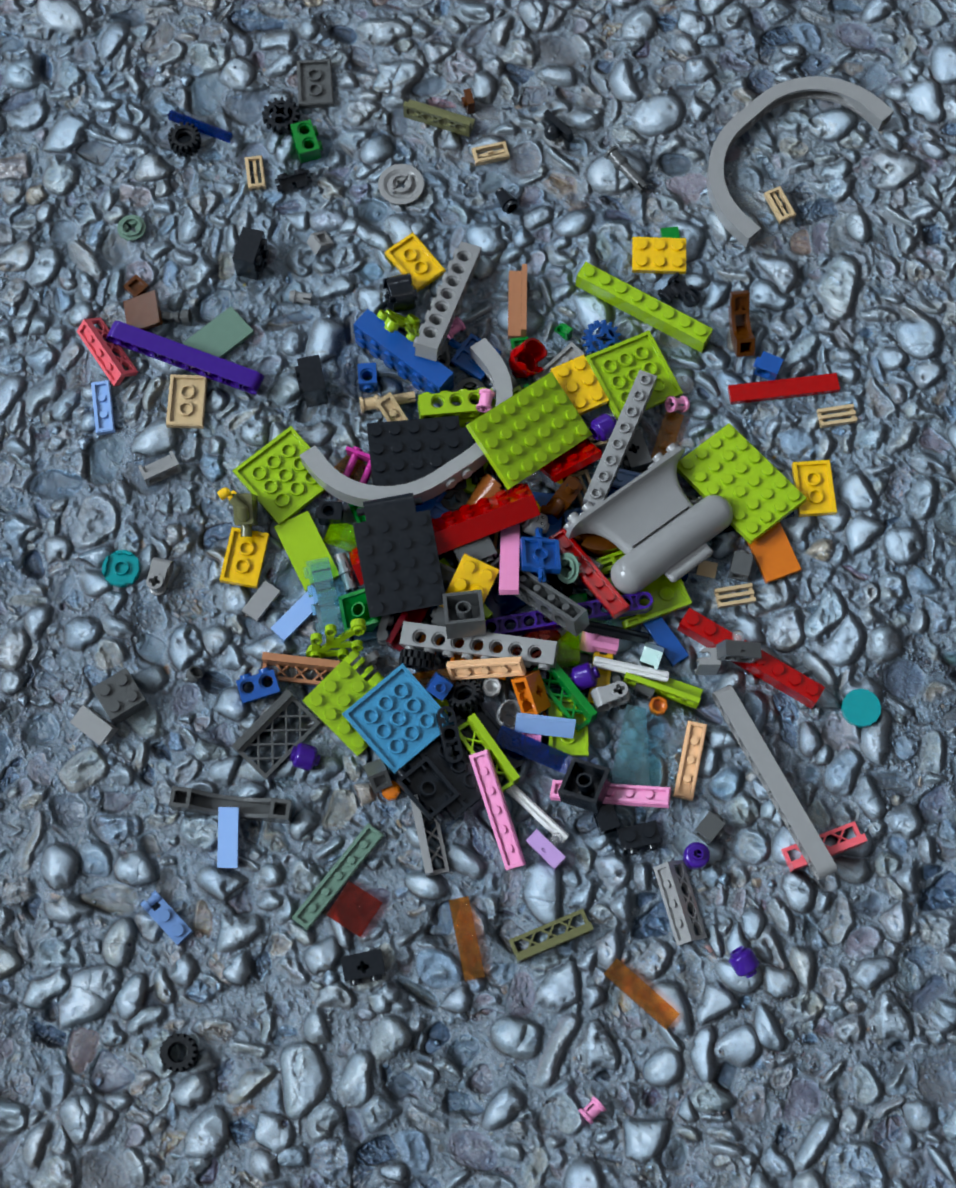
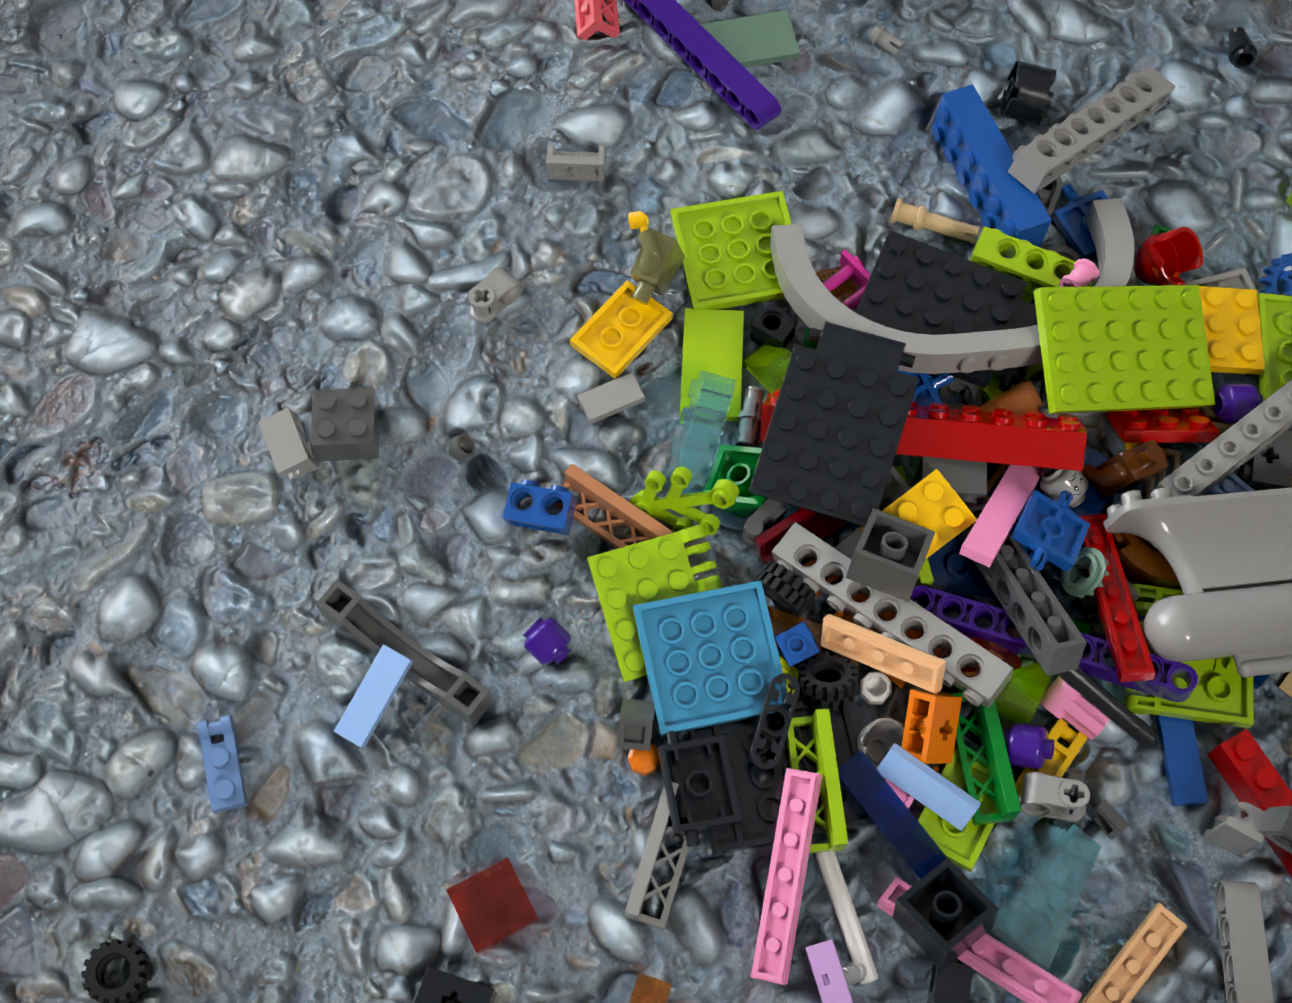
camera: 30 degrees right, 5 degrees down
light blue tile [91,380,116,435] -> none
teal tile [102,550,141,588] -> none
tan tile [166,374,208,429] -> none
dark grey fence [232,689,321,780] -> none
light blue tile [271,588,325,642] -> none
sand green tile [292,823,384,931] -> none
black brick [295,355,328,407] -> none
blue brick [358,363,378,393] -> none
light grey tile [363,650,380,666] -> none
tan plate [375,392,408,422] -> none
lime plant [376,309,421,342] -> none
yellow tile [385,232,446,293] -> none
bright pink bush [447,316,466,340] -> none
nougat fence [508,264,527,339] -> none
green tile [554,323,573,341] -> none
white axle [593,656,669,682] -> none
lime fence [623,672,703,709] -> none
light aqua panel [640,642,664,670] -> none
orange tile [648,696,668,716] -> none

